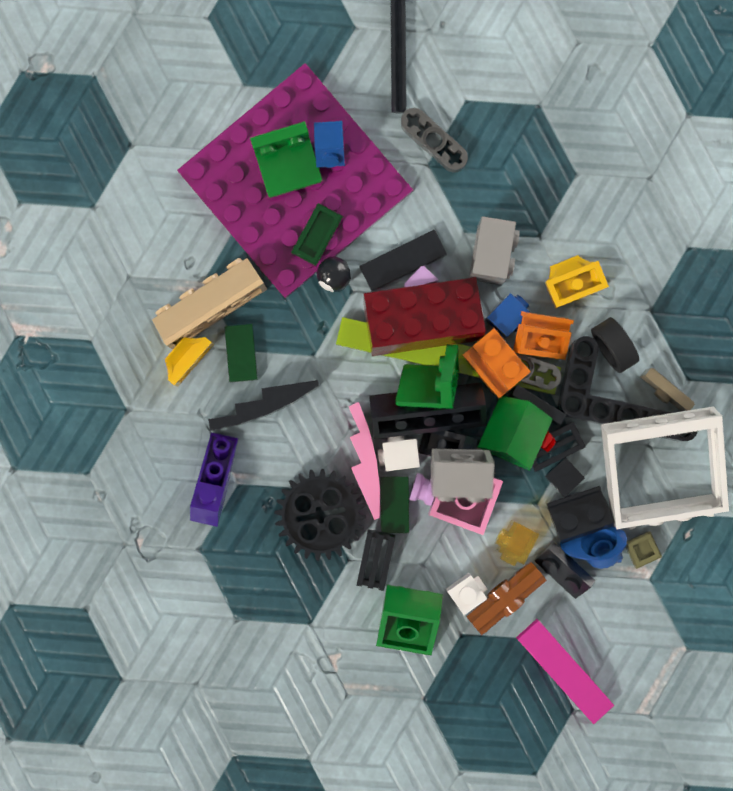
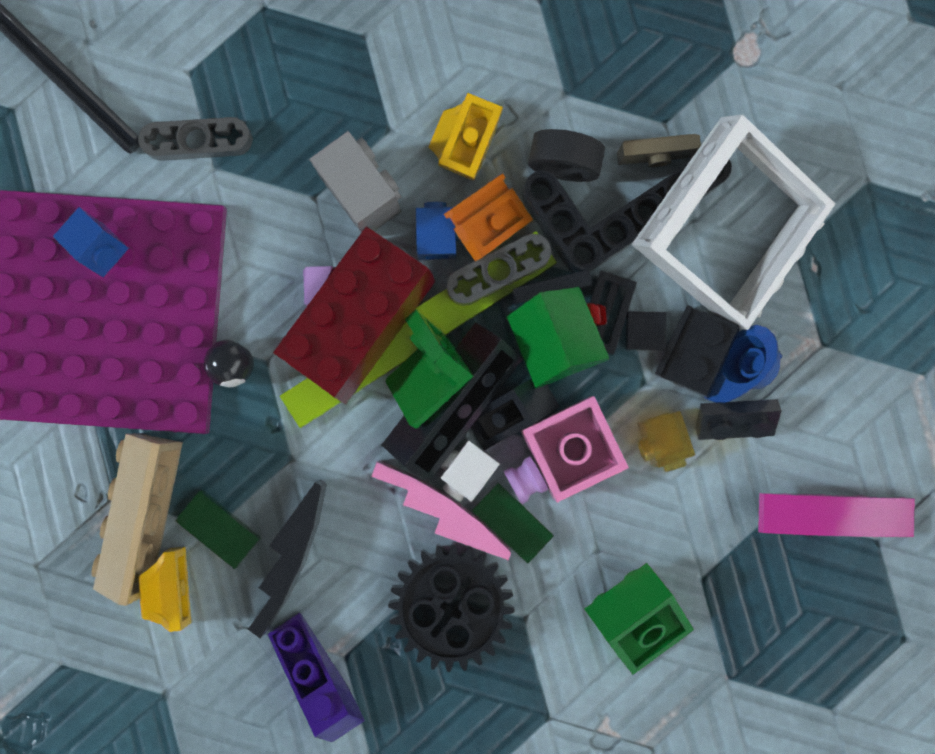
camera: 50 degrees left, 0 degrees up
green bracket [250,121,322,198] -> none
dark green tile [291,203,343,267] -> none
black tile [356,529,395,591] -> none
black tile [359,229,447,292] -> none
light grey brick [431,449,494,502] -> none
white brick [446,573,488,615] -> none
orange plate [462,328,531,399] -> none
dark orange piece [466,561,547,635] -> none
olive tile [625,531,662,569] -> none

